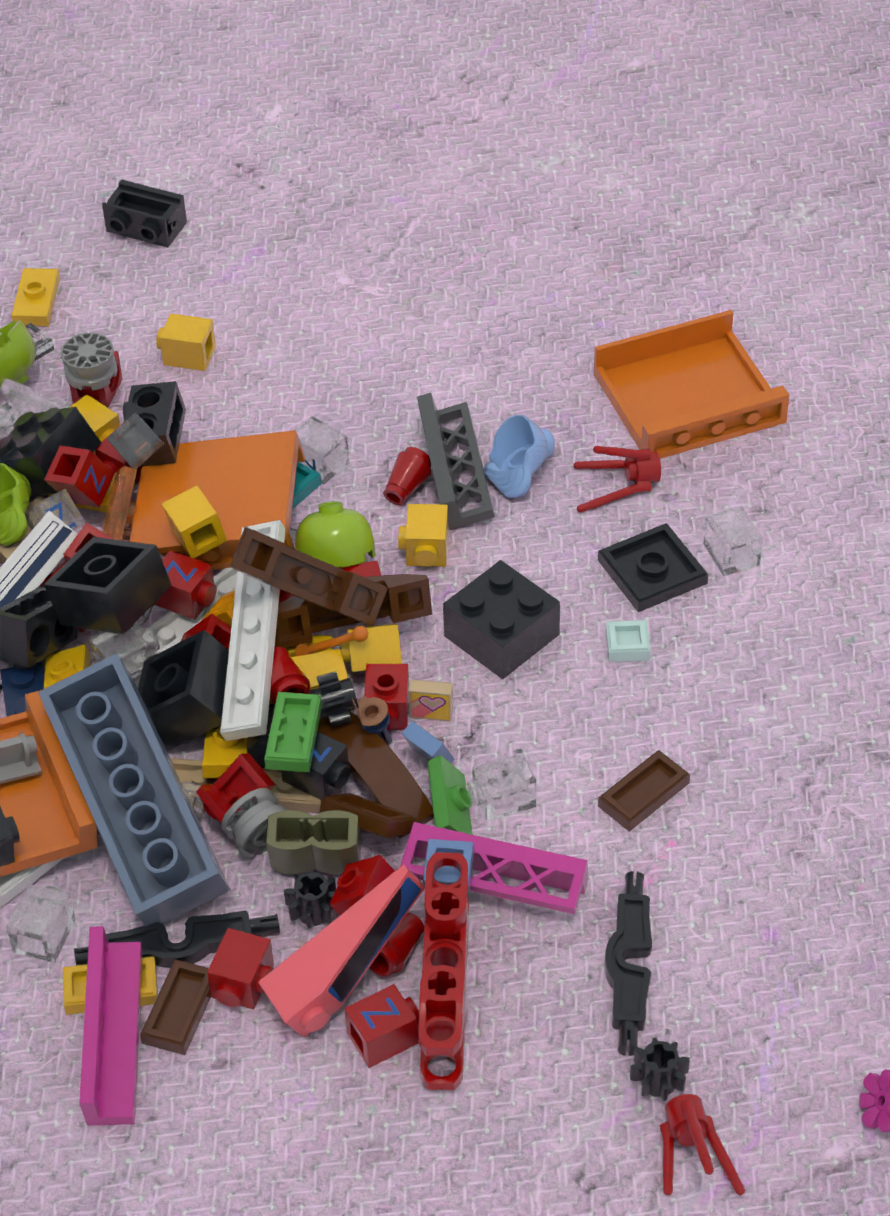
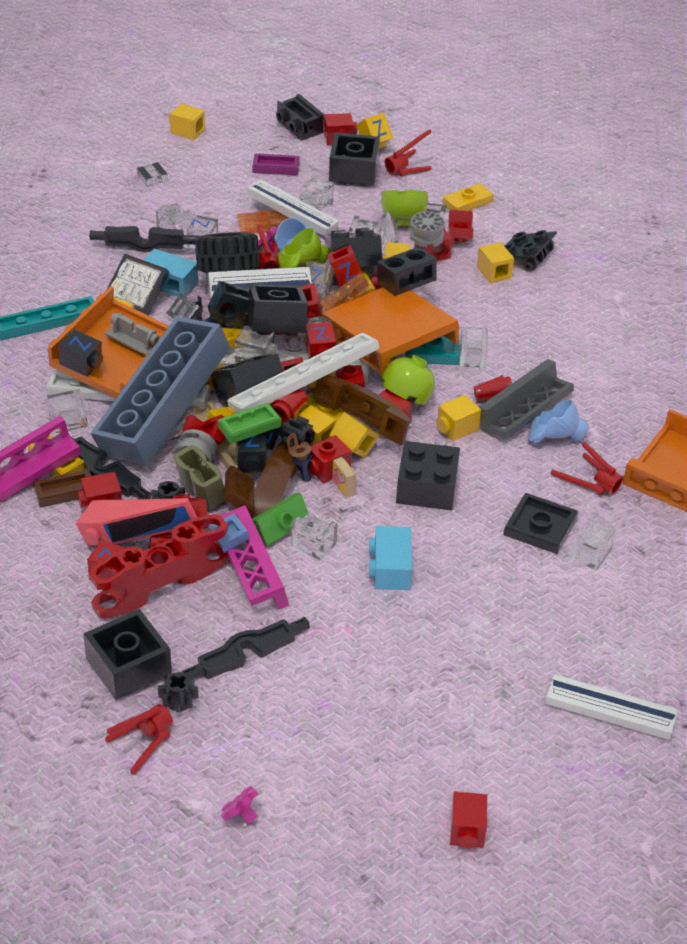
camera: 50 degrees right, 5 degrees down
black hinge [102,179,187,248] -> none
clear tile [107,412,164,470] -> none
yellow brick [162,485,228,559] -> none
reddish brown slope [229,527,388,626] -> none
orange hinge [295,626,368,657] -> none
medium blue tile [401,721,455,763] -> none
reddish brown tile [598,750,690,832] -> none
light aqua tile [606,620,651,662] -> none
none -> black brick [83,608,172,700]
none -> medium azure brick [369,526,412,590]
none -> red bracket [448,210,474,242]
none -> black hinge [504,230,557,271]

